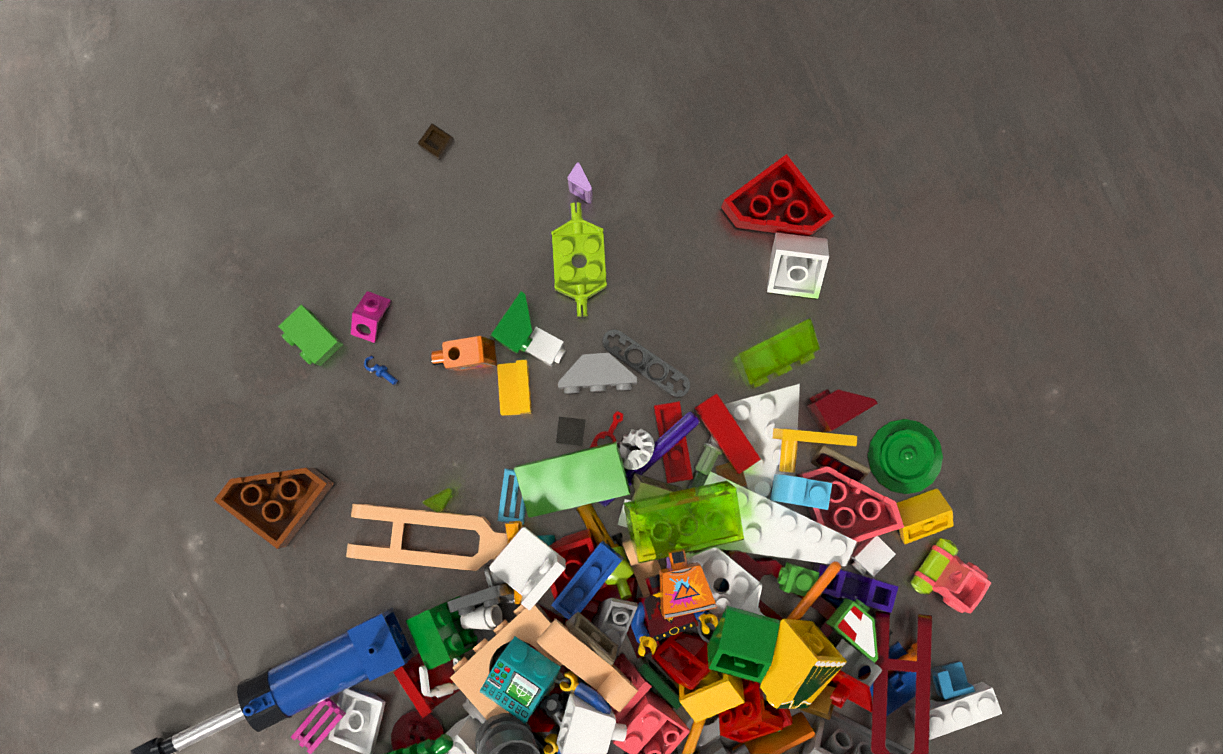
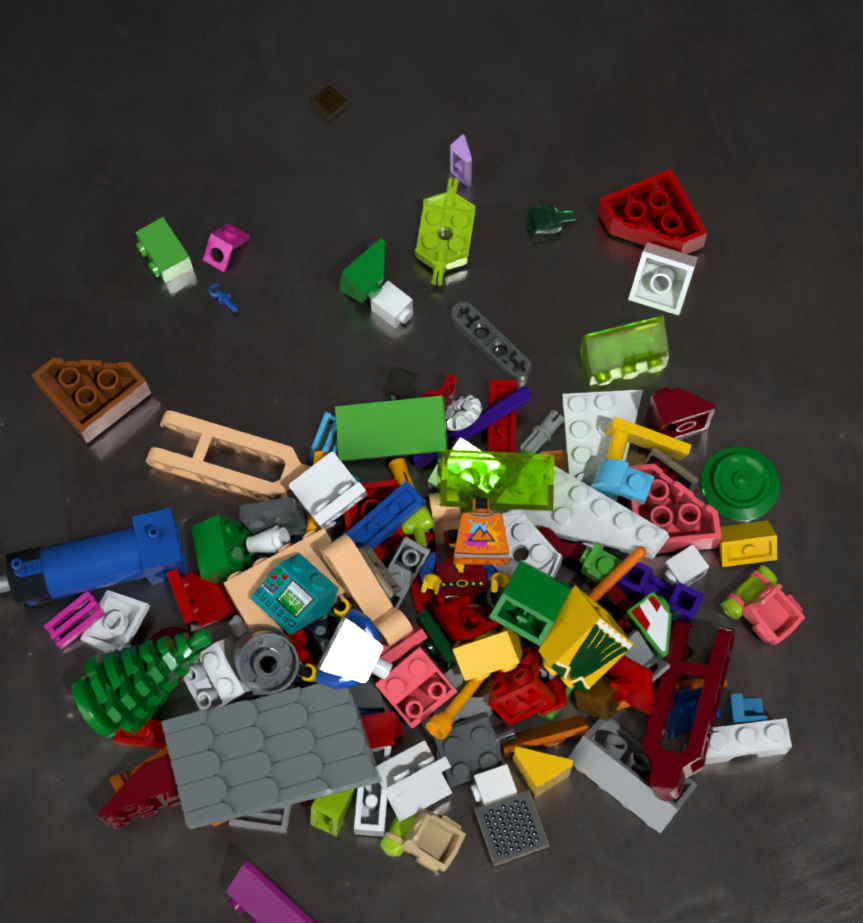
camera: 15 degrees right, 15 degrees down
white piece [419,657,461,698] -> none
clear neon green slope [422,487,455,513] -> none
orange torso [431,336,497,371] -> none
yellow panel [497,360,532,416] -> none
light grey slope [558,353,637,394] -> none
red tile [694,393,761,474] -> none
none -> clear green piece [526,203,577,235]

